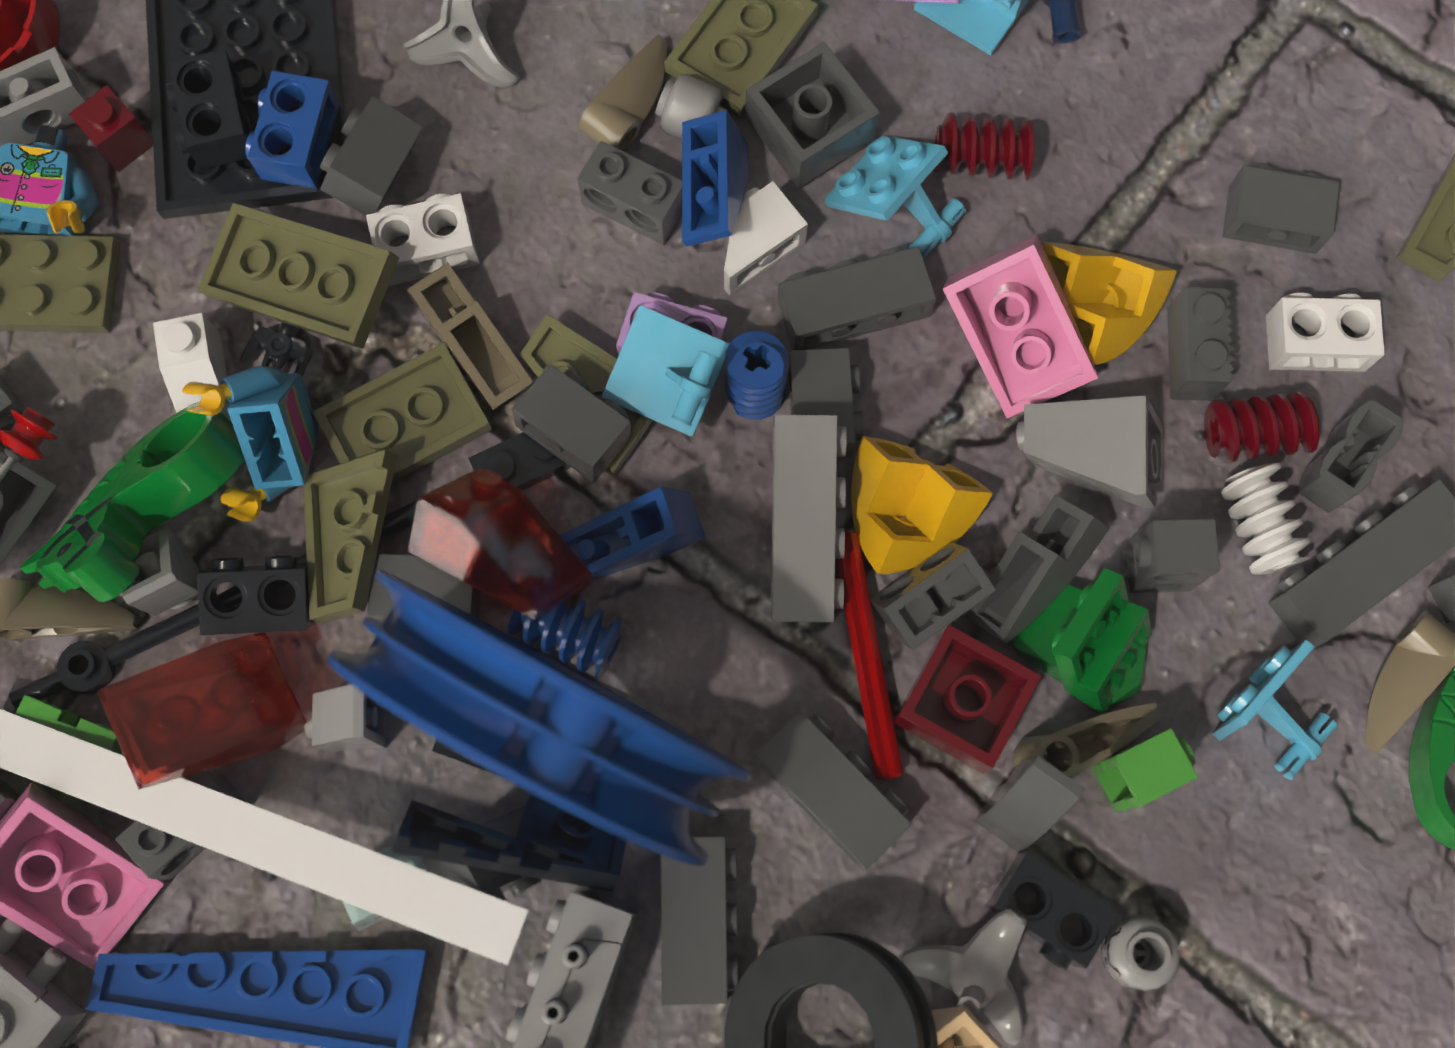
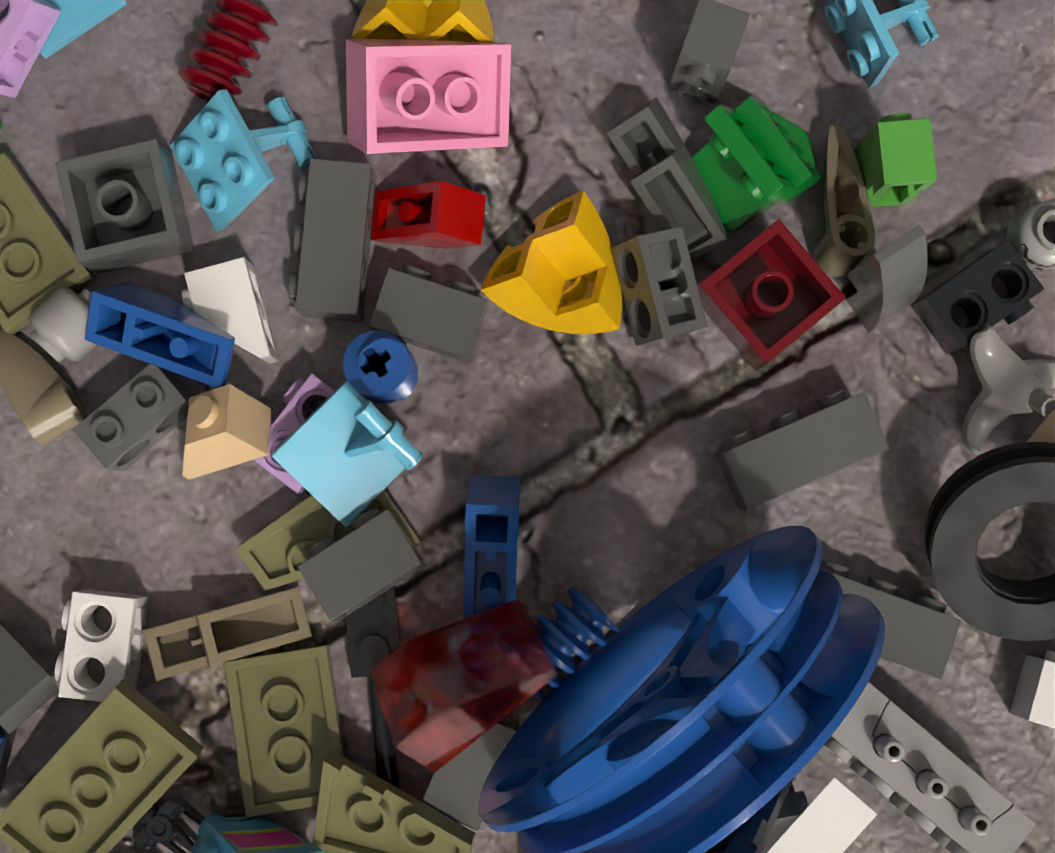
camera: 70 degrees left, 10 degrees up
light grey brick [771,415,847,622] -> none
red axle [835,531,903,781] -> none
light grey slope [1016,395,1163,508] -> none
none -> tan slope [182,384,271,479]
none -> red slope [370,181,486,249]

